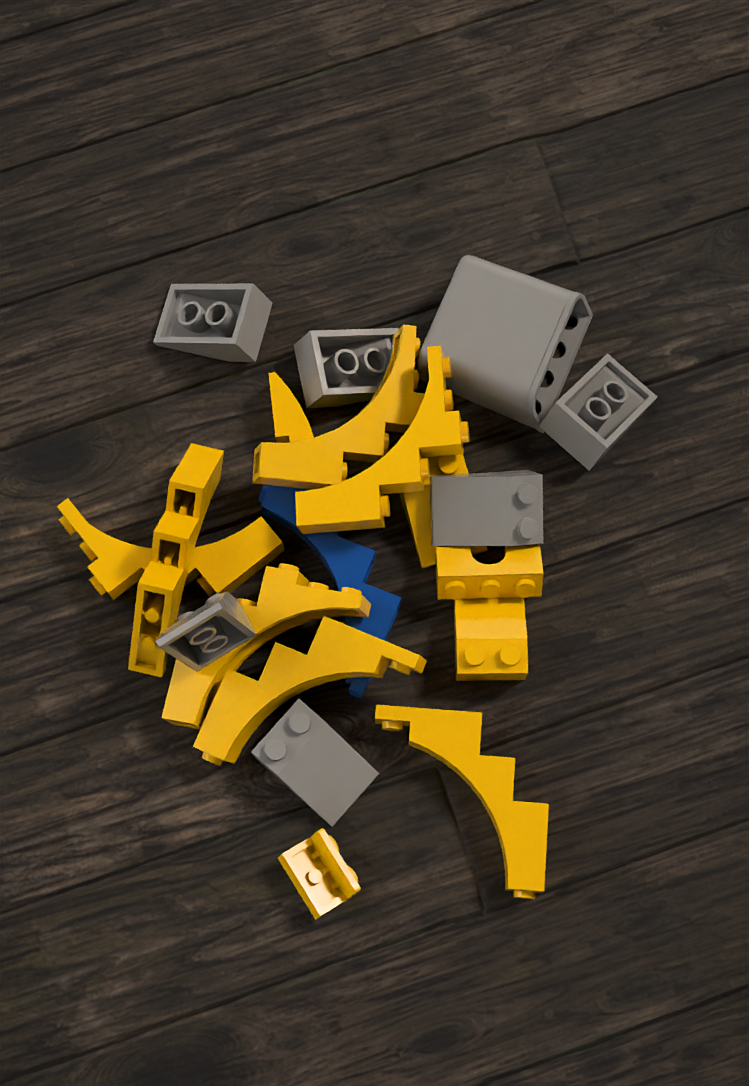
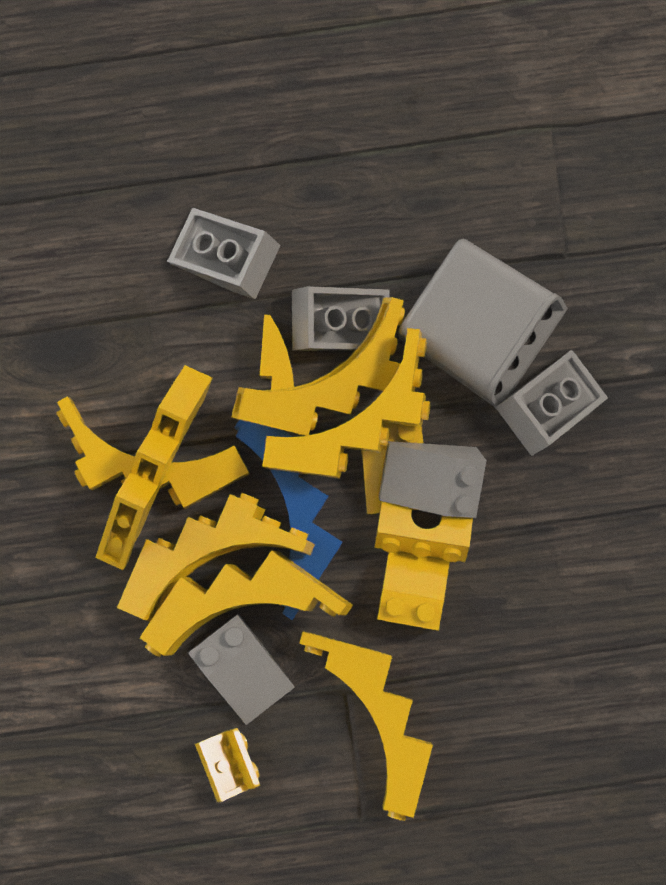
camera: 10 degrees right, 10 degrees up
light grey slope [156,591,257,672] -> none

